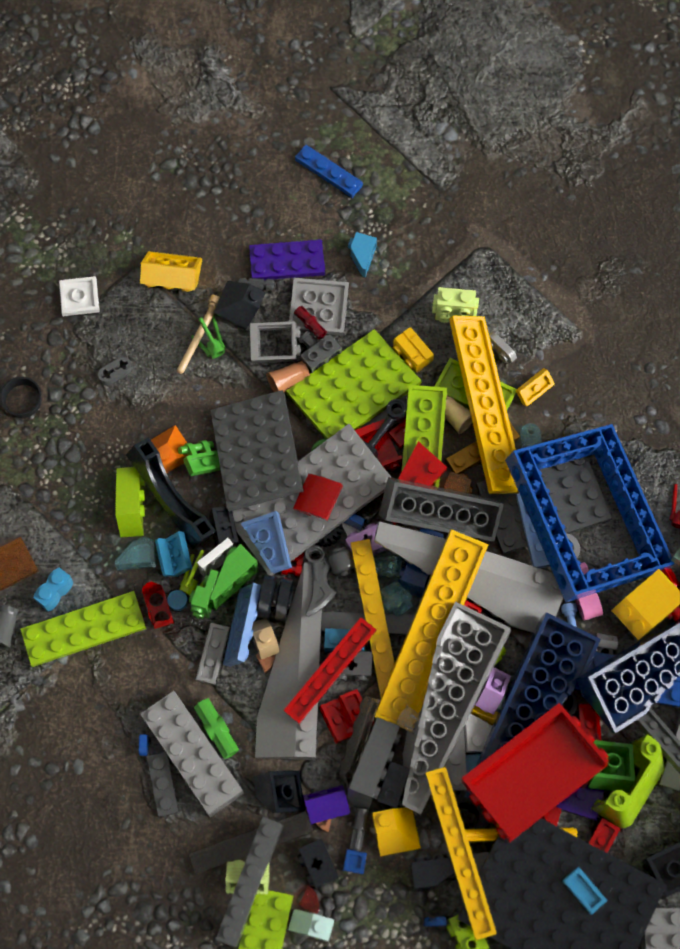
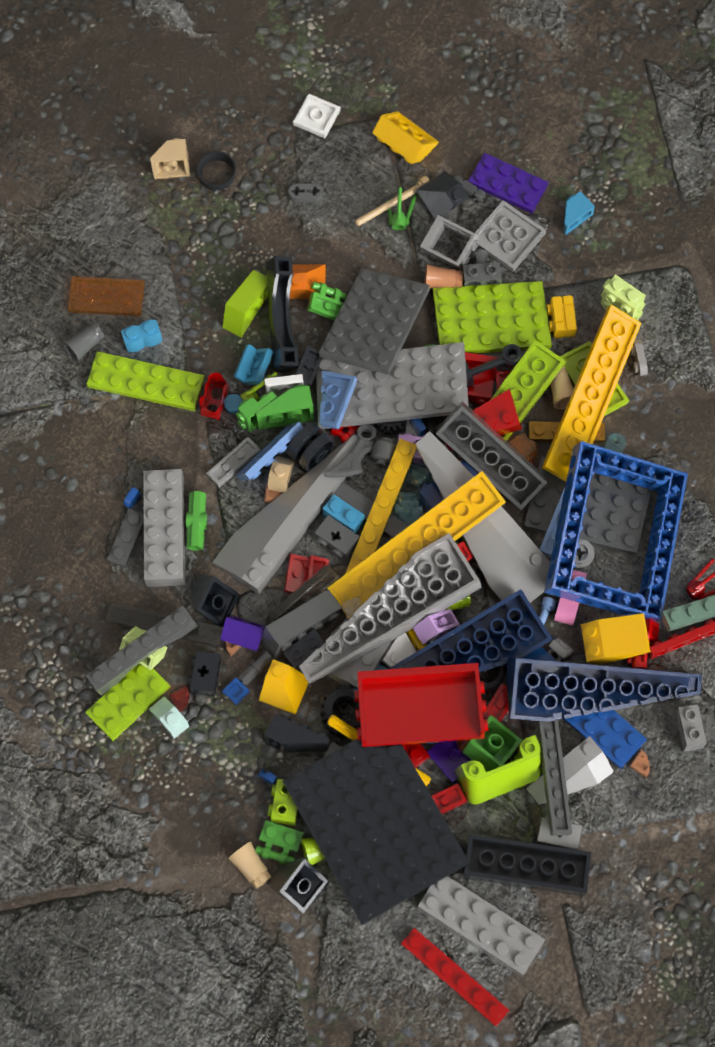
camera: 35 degrees right, 0 degrees up
clear light blue slope [115,537,156,570] -> none
red plate [283,618,377,724] -> none
red slope [293,473,343,521] -> none
dark red pin [294,305,327,340] -> none
blue plate [295,145,363,198] -> none
yellow plate [425,767,497,941] -> none
yellow plate [516,368,555,406] -> none
dark azure tile [562,867,607,915] -> none

